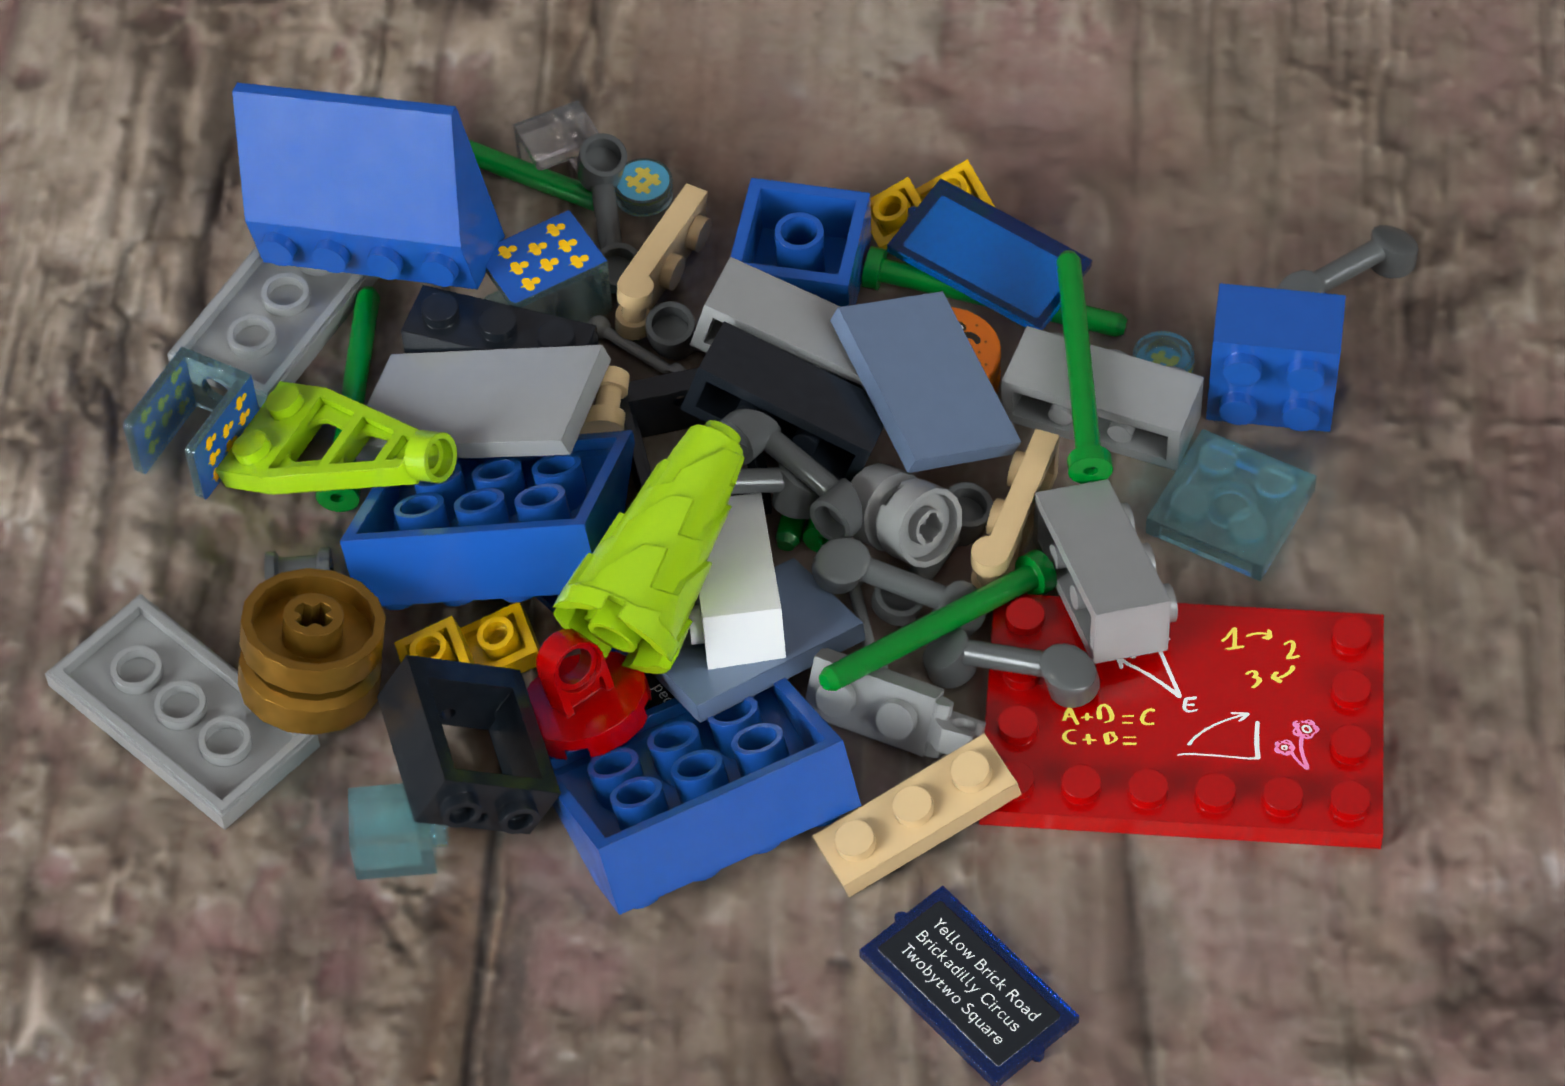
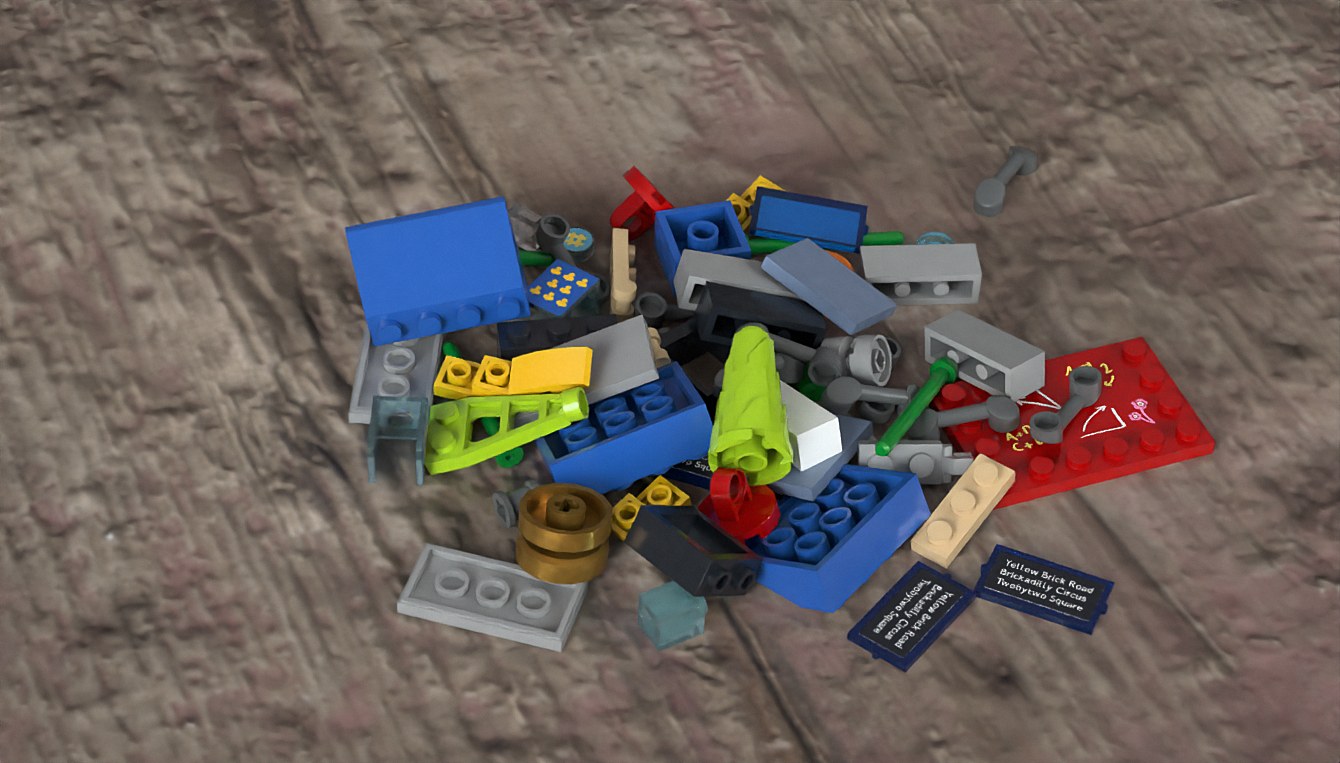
camera: 30 degrees left, 10 degrees down
tan plate [971,428,1060,588] -> none
green bar [1056,250,1113,484] -> none
clear light blue plate [1146,429,1317,581] -> none
blue brick [1206,283,1346,432] -> none
none -> yellow slope [433,355,512,400]
none -> yellow slope [508,347,593,396]
none -> red tile [610,166,676,241]
none -> piece [847,561,976,673]
none -> dark grey bar [1030,366,1102,444]

